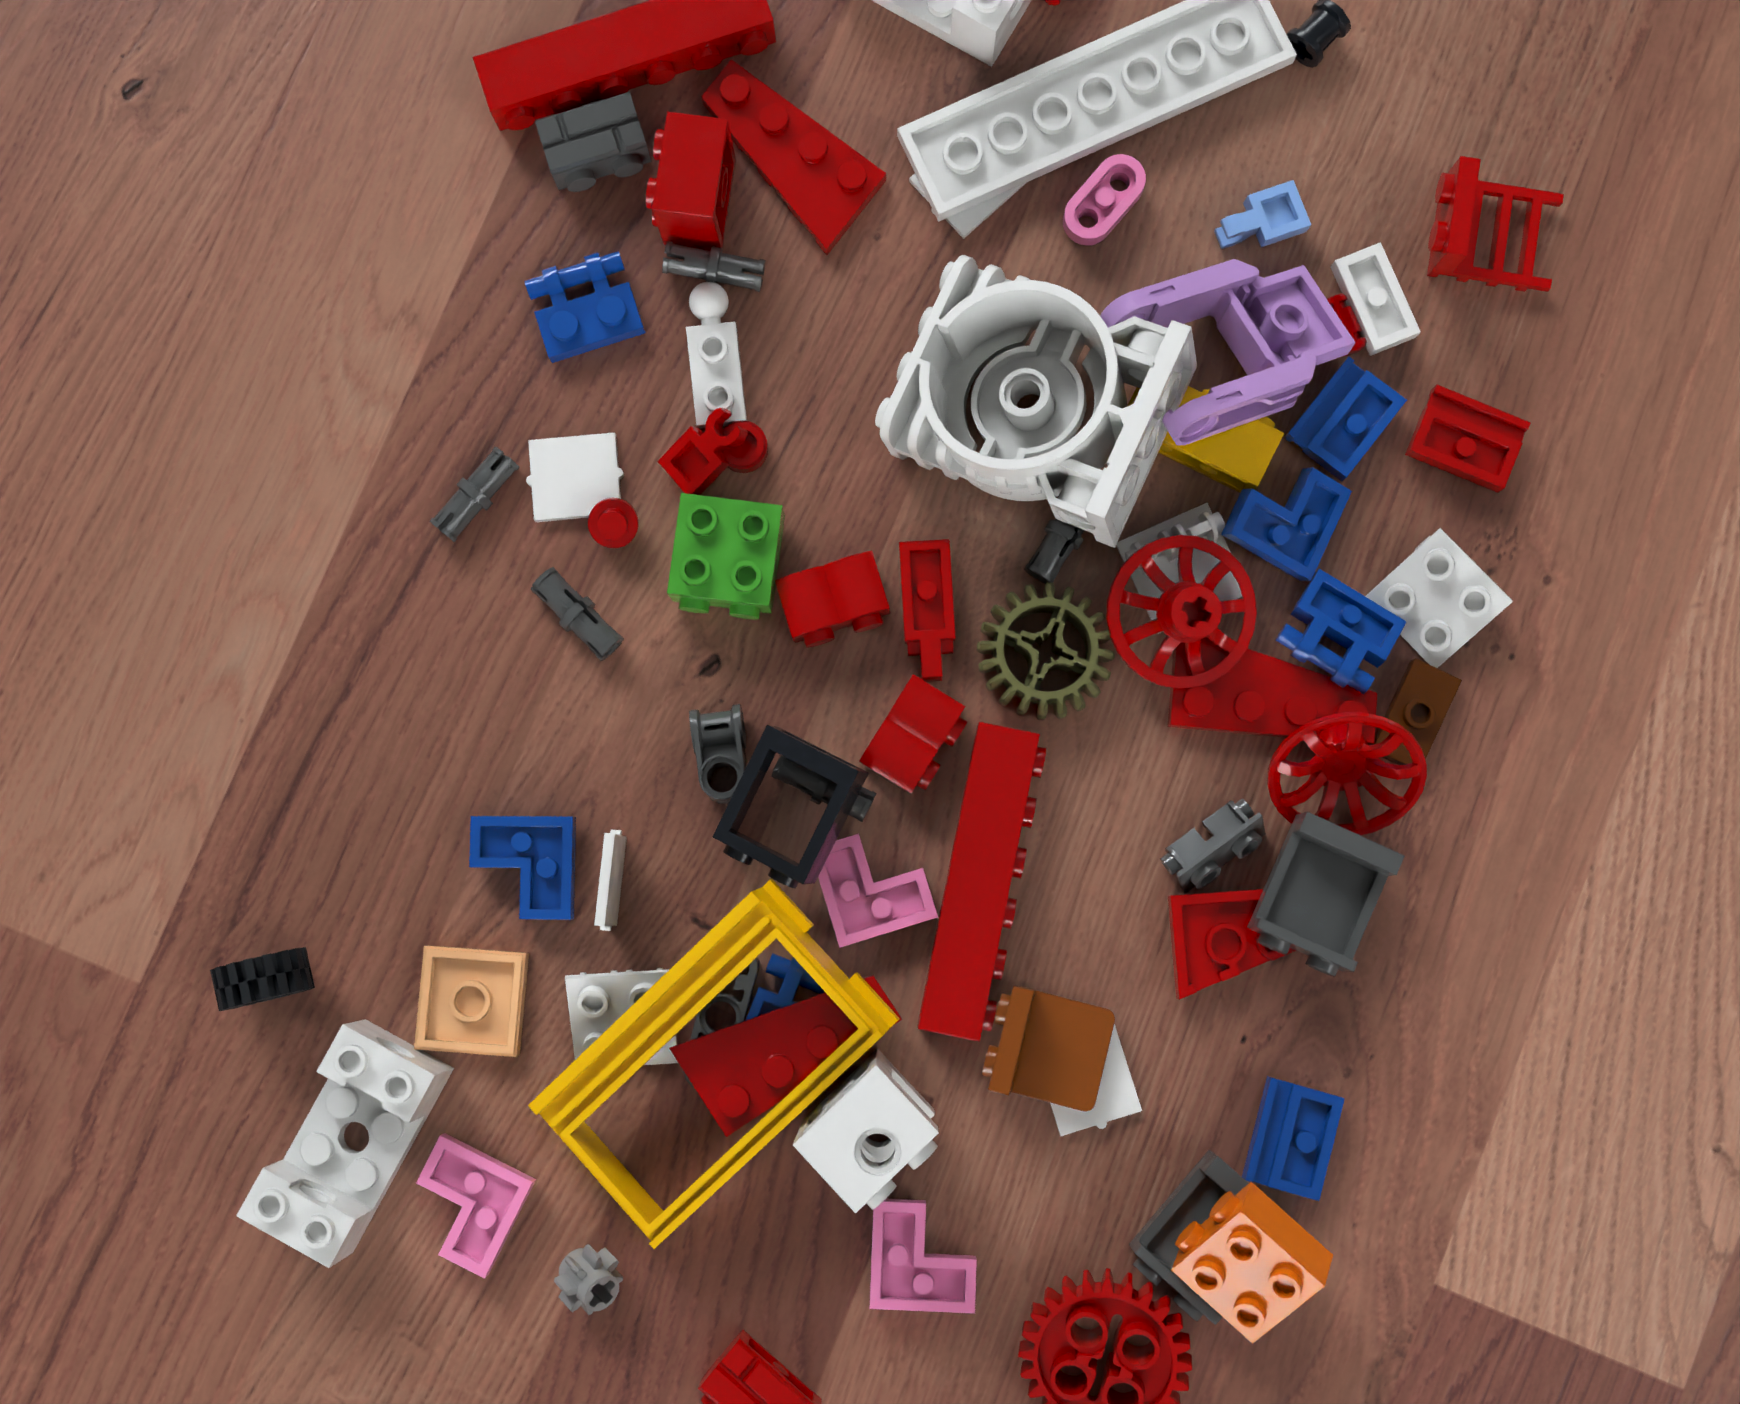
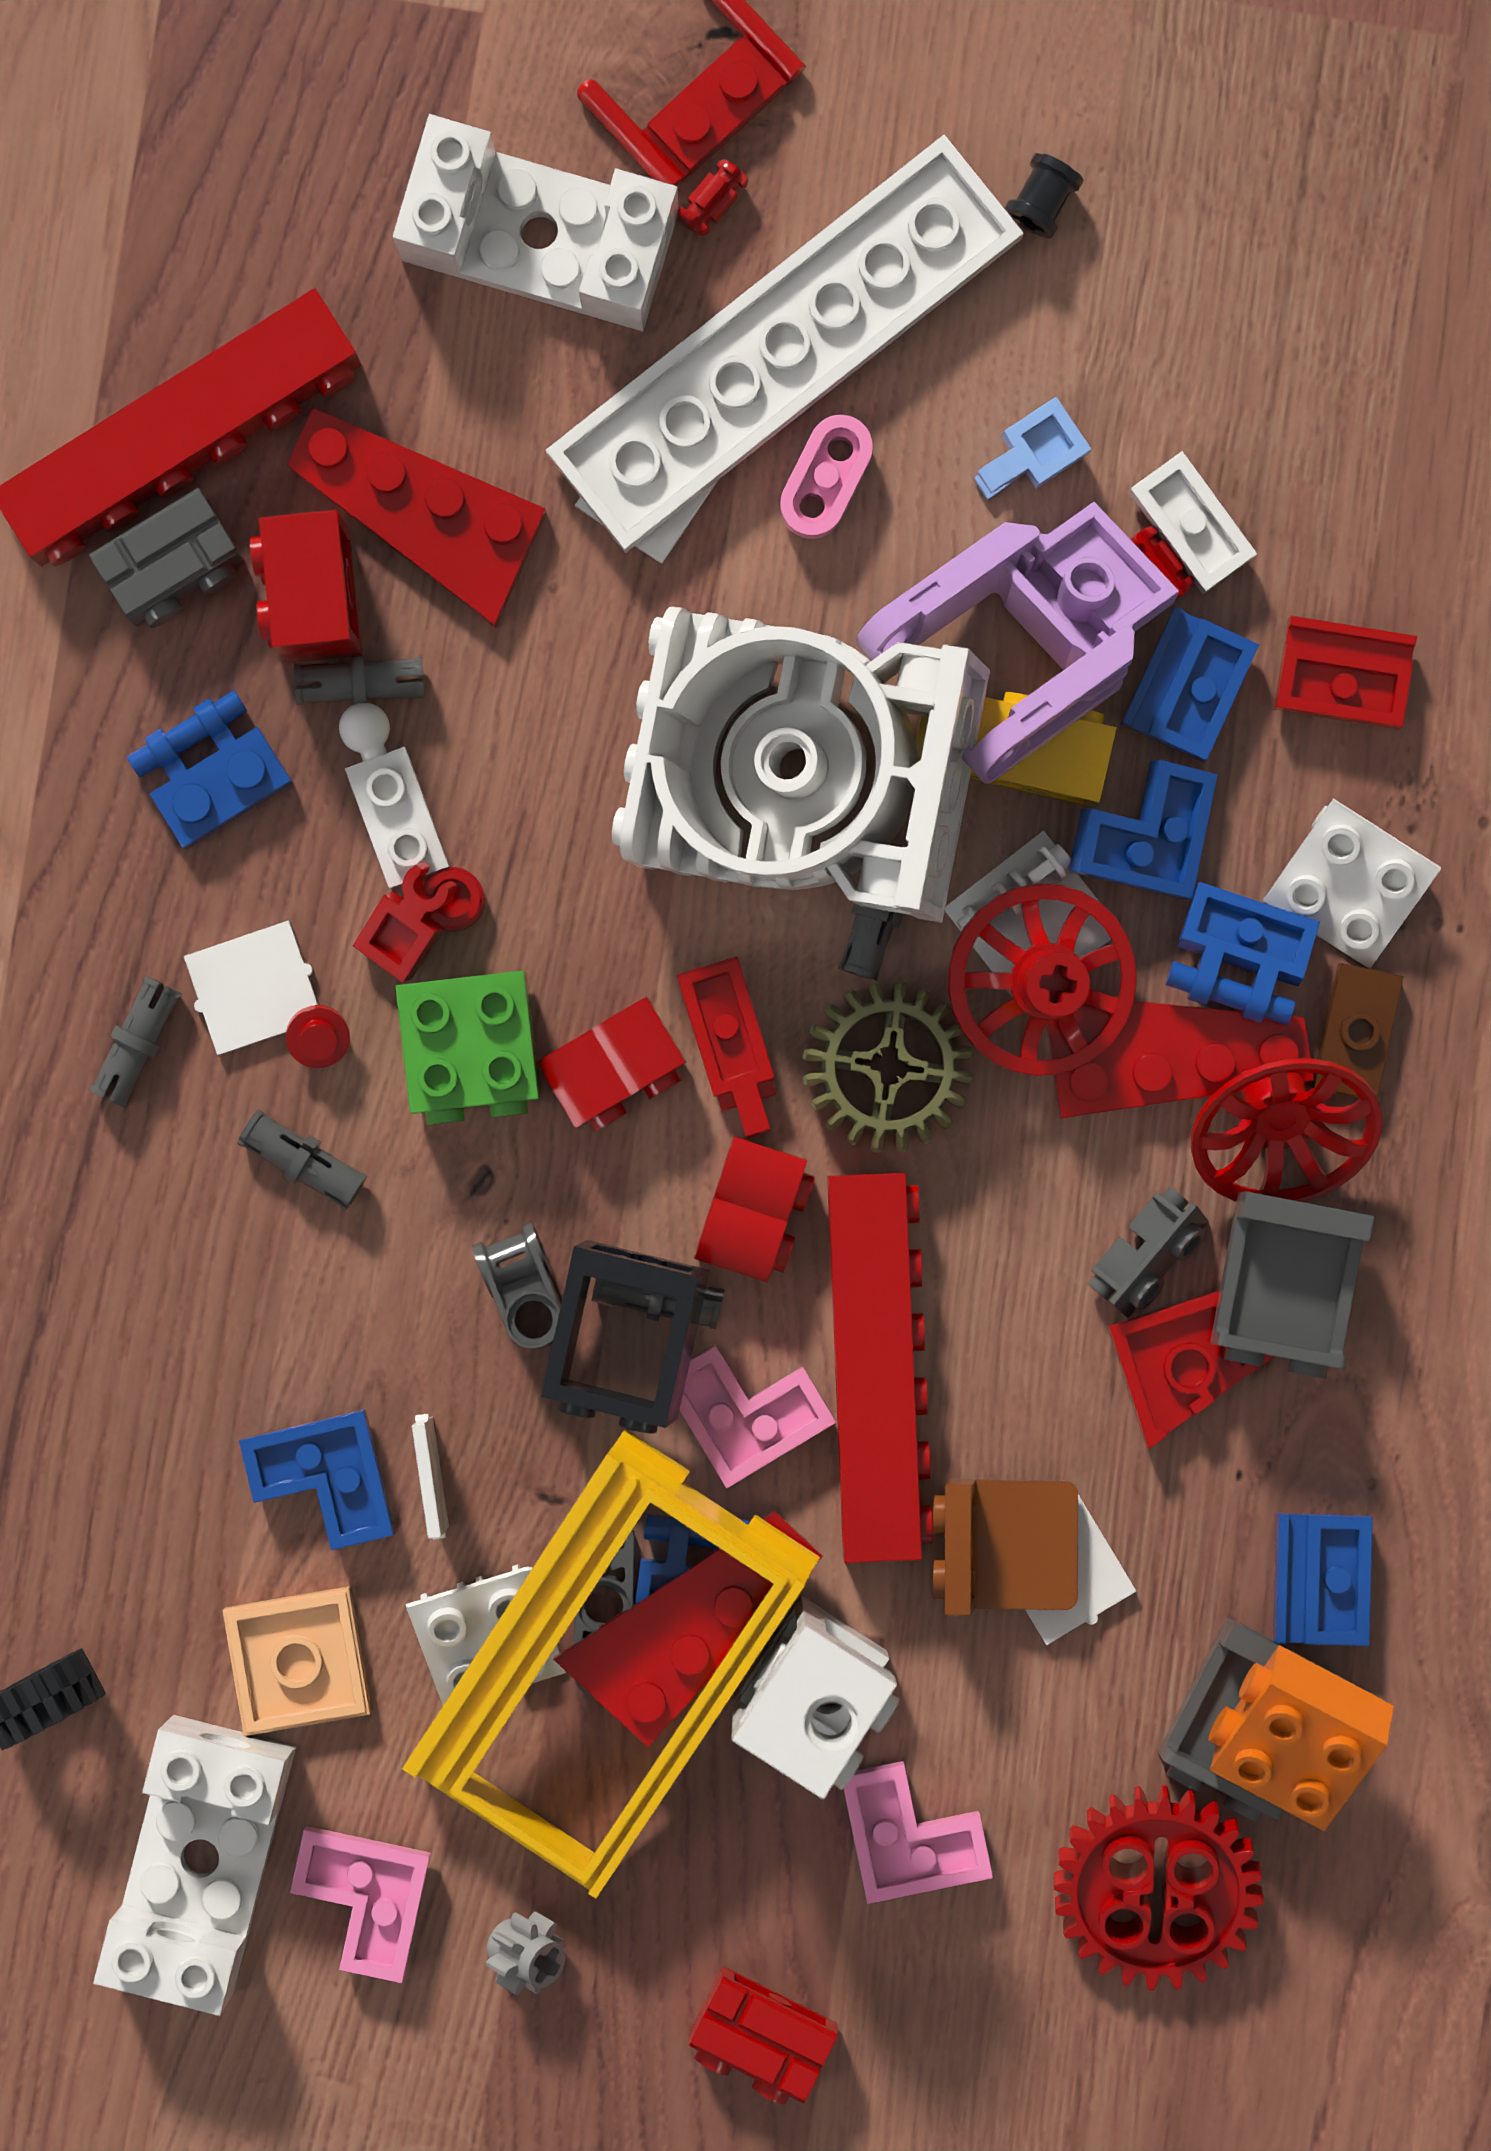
camera: 20 degrees left, 5 degrees up
red plate [1427,156,1564,292] -> none

